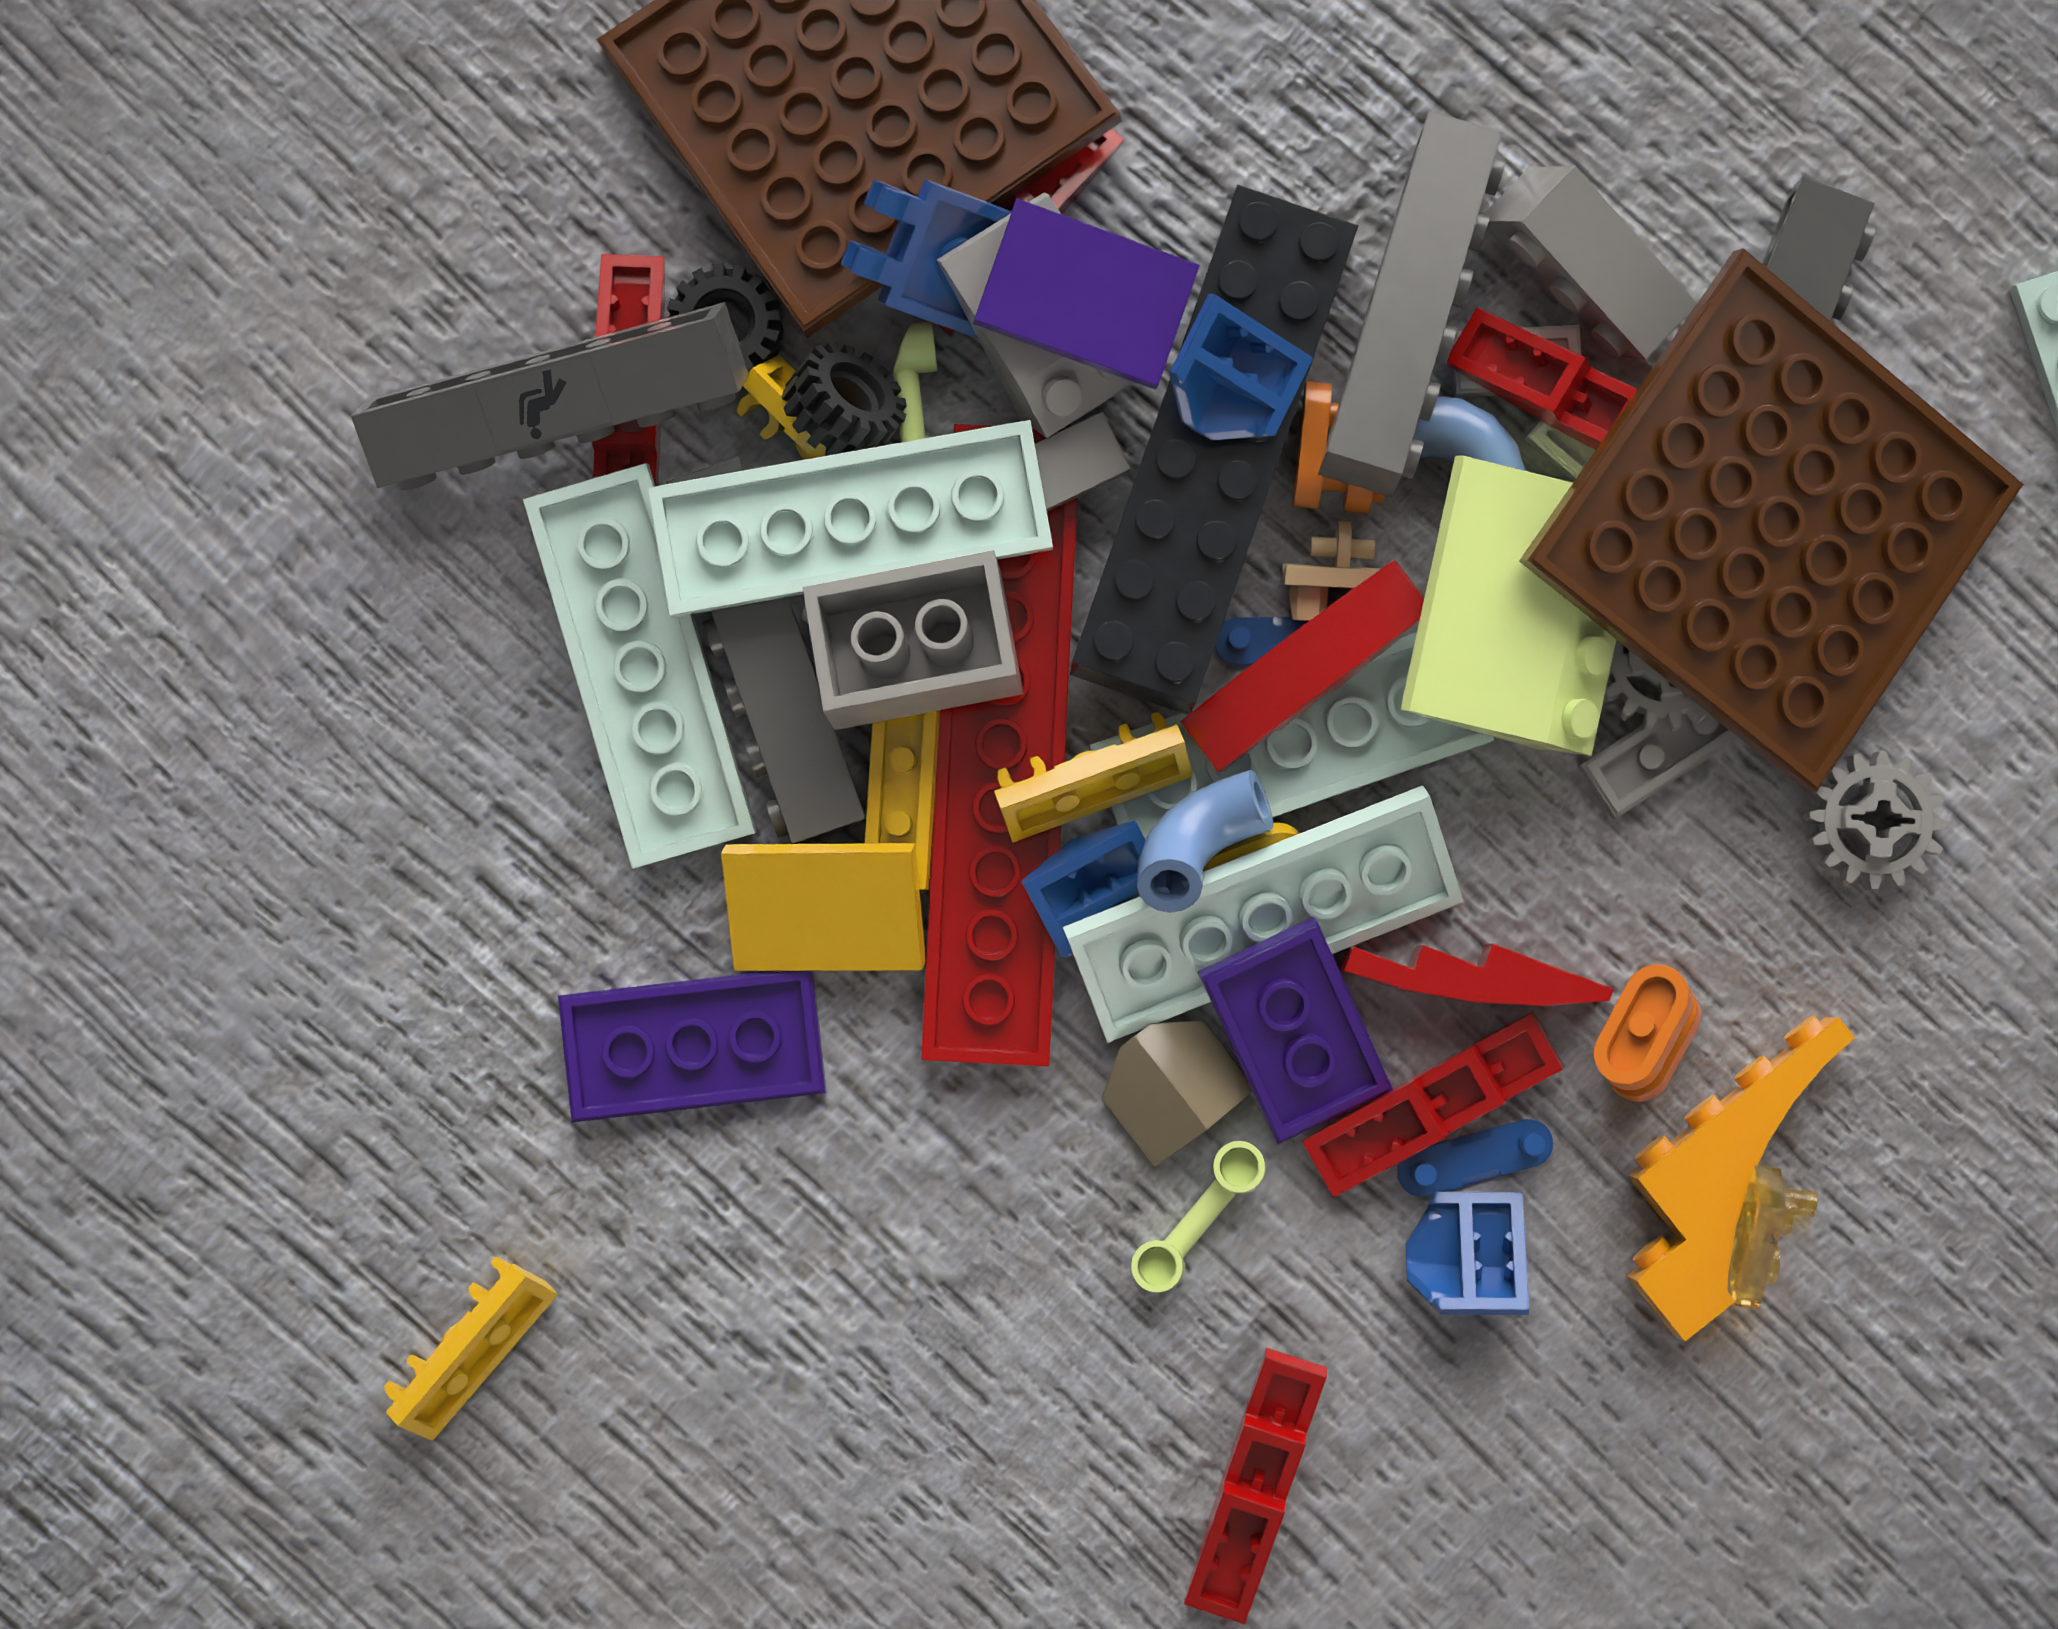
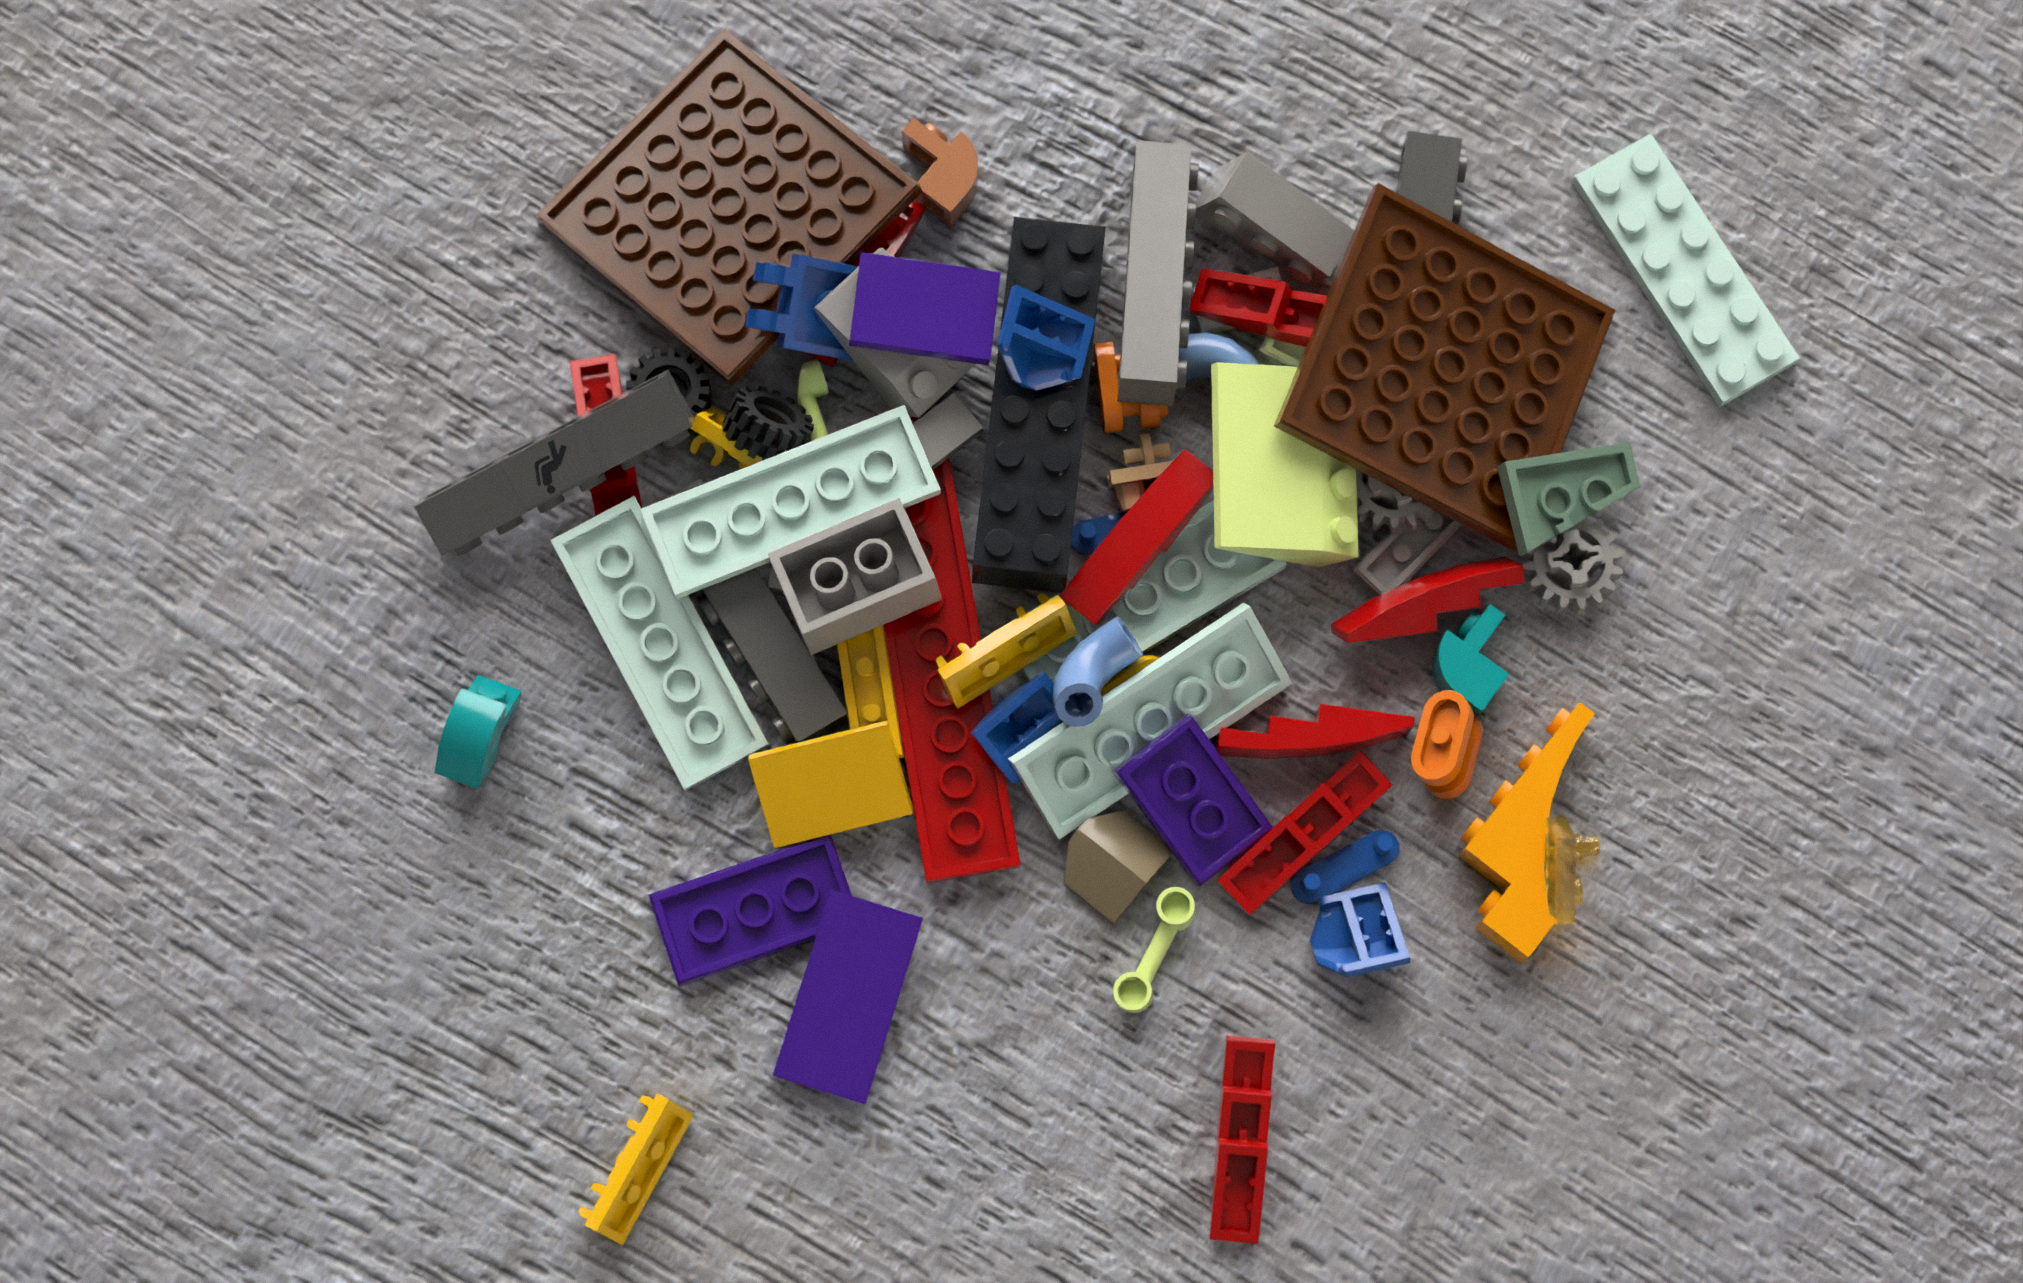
camera: 20 degrees left, 10 degrees down
none -> teal brick [434,675,522,789]
none -> dark purple tile [772,889,923,1104]
none -> nougat brick [902,118,978,228]
none -> red slope [1331,556,1524,643]
none -> teal brick [1432,604,1509,717]
none -> sand green wing [1497,442,1641,557]

